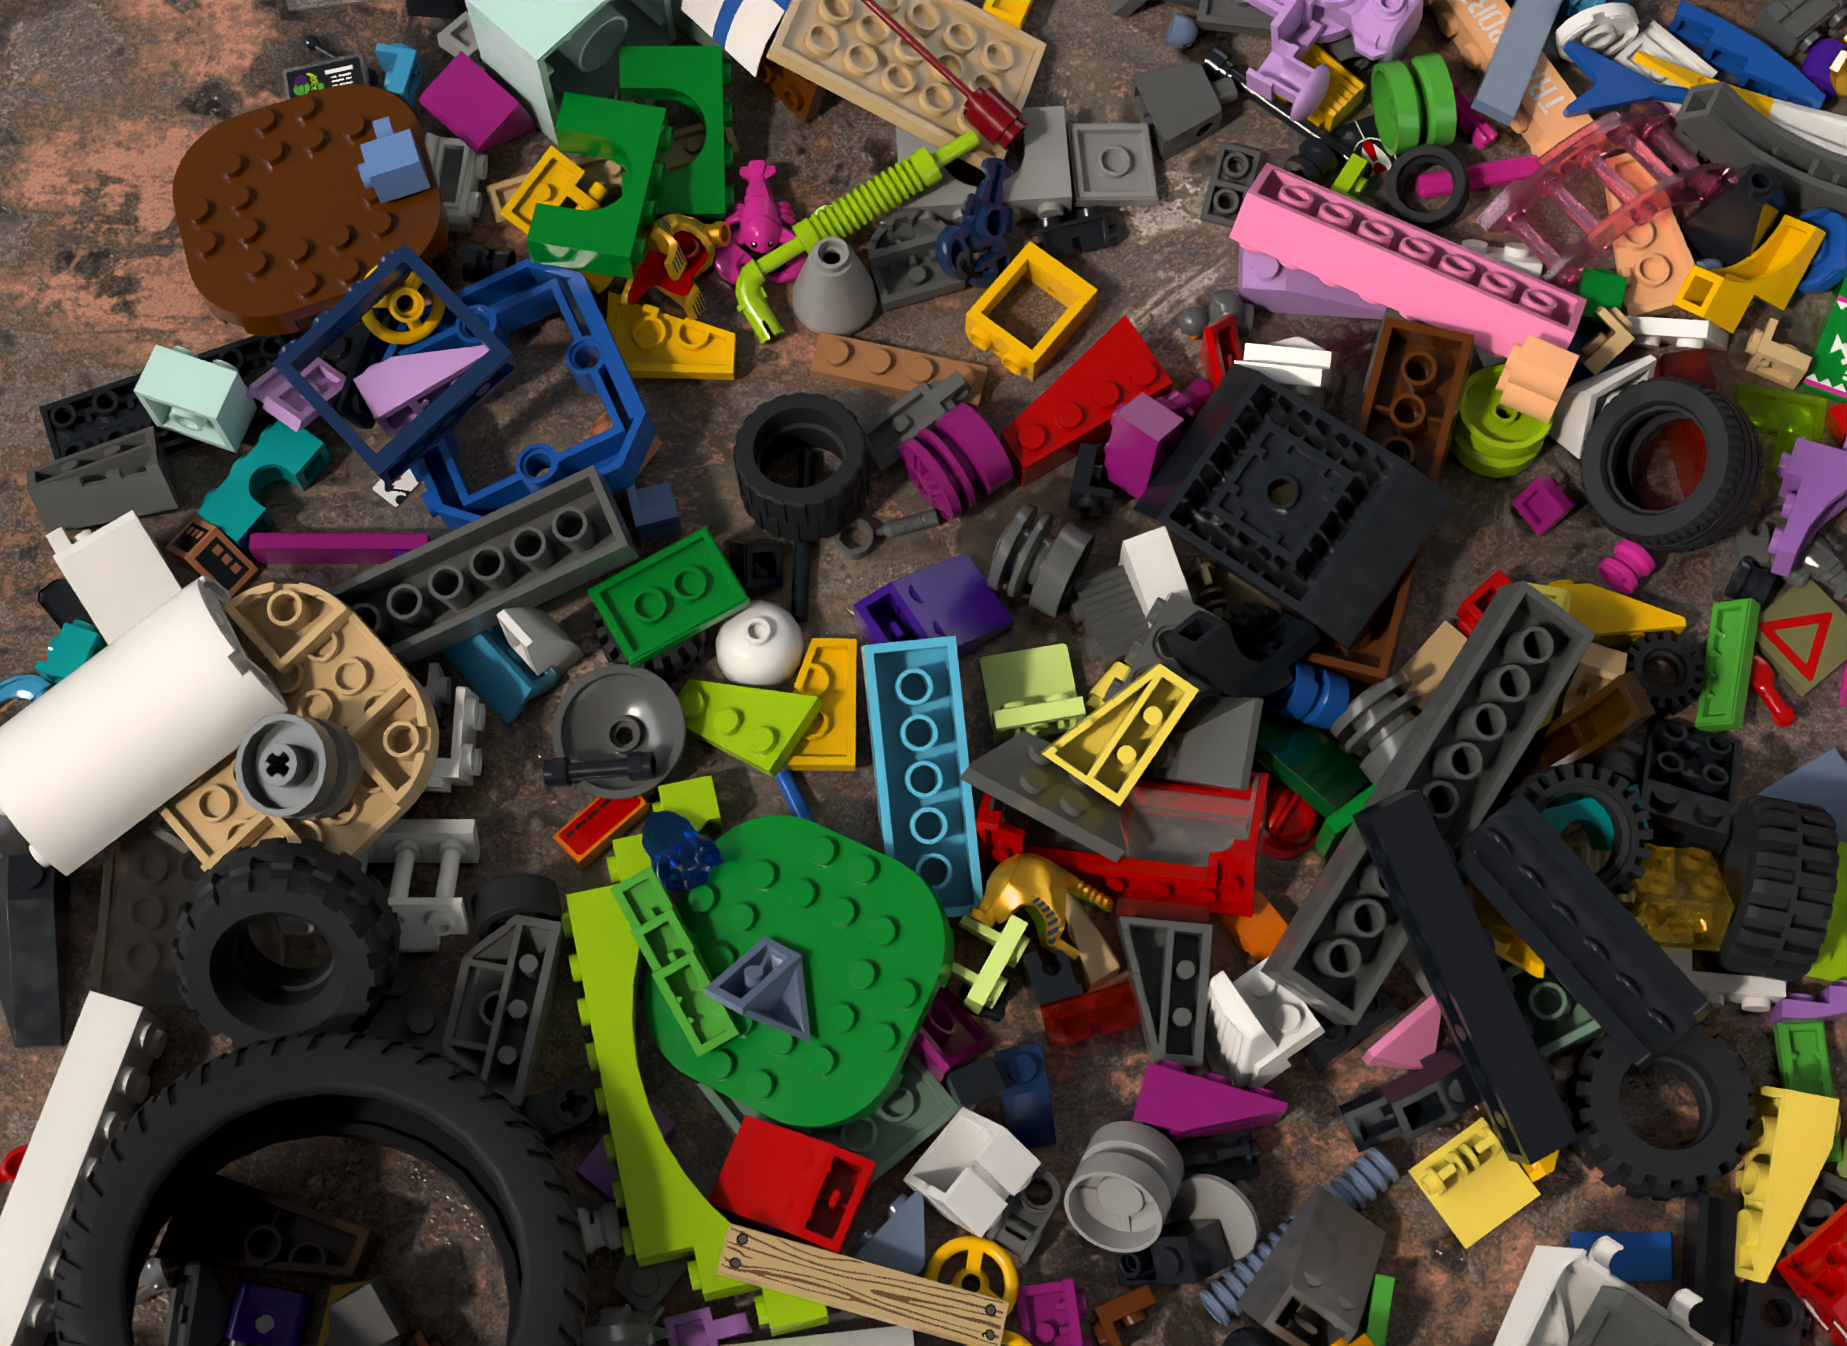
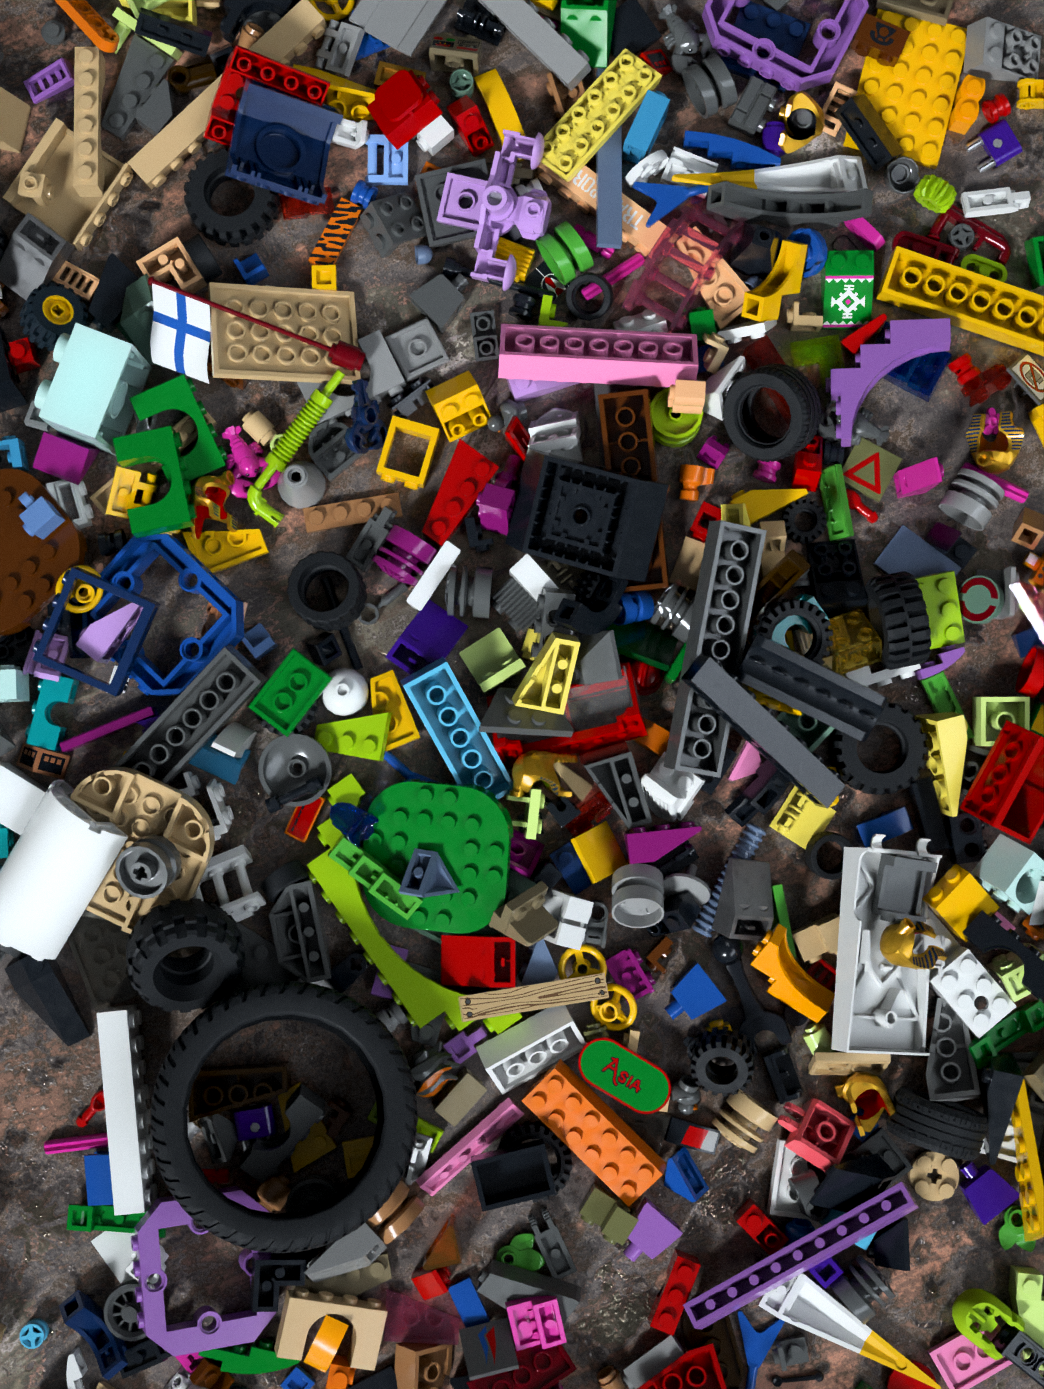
camera: 25 degrees left, 15 degrees up
none -> tan brick [242,410,278,447]
none -> white slope [406,541,461,611]
none -> yellow slope [425,370,491,442]
none -> dark tan piece [489,881,558,947]
none -> yellow slope [571,821,628,884]
none -> orange piece [679,464,715,501]
none -> red slope [791,436,823,492]
none -> black tyre [805,831,853,880]

